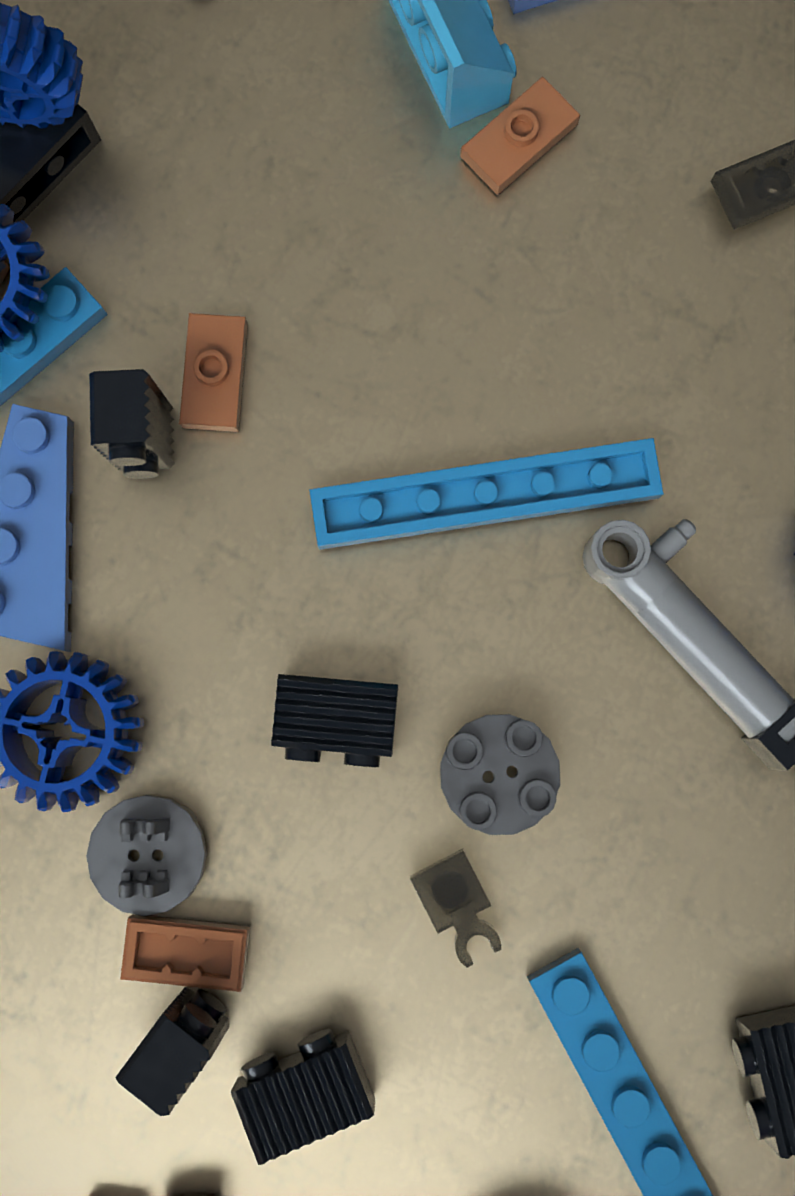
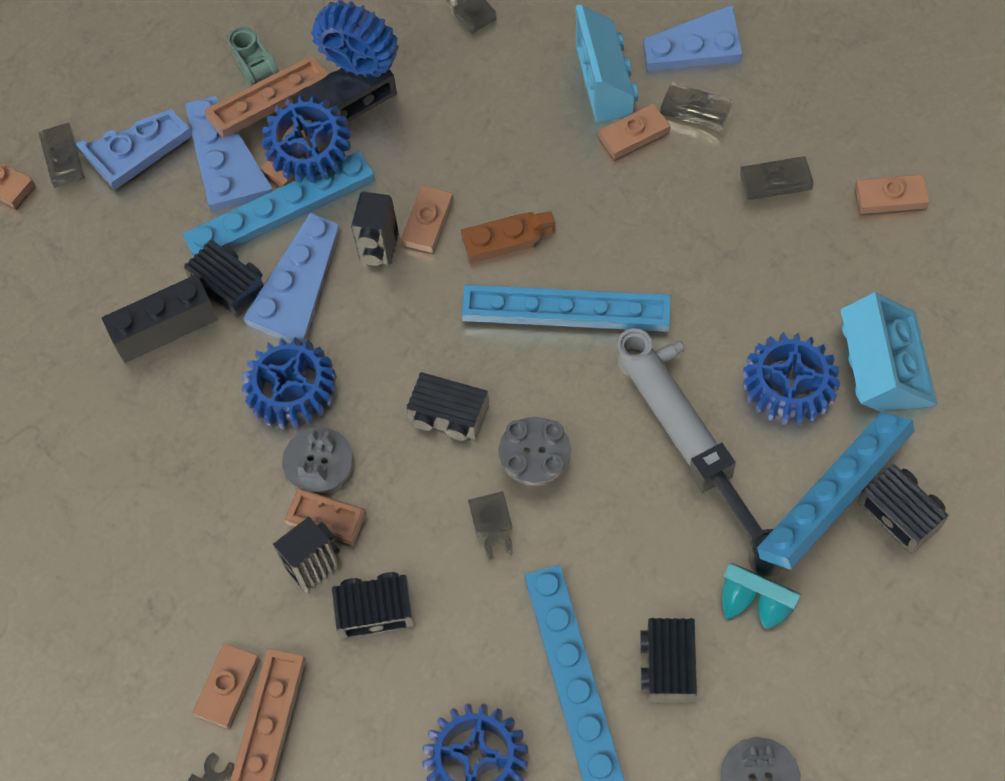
camera: 15 degrees right, 20 degrees down
none -> dark orange hinge [461,211,556,263]
none -> clear smoke plate [660,82,733,132]

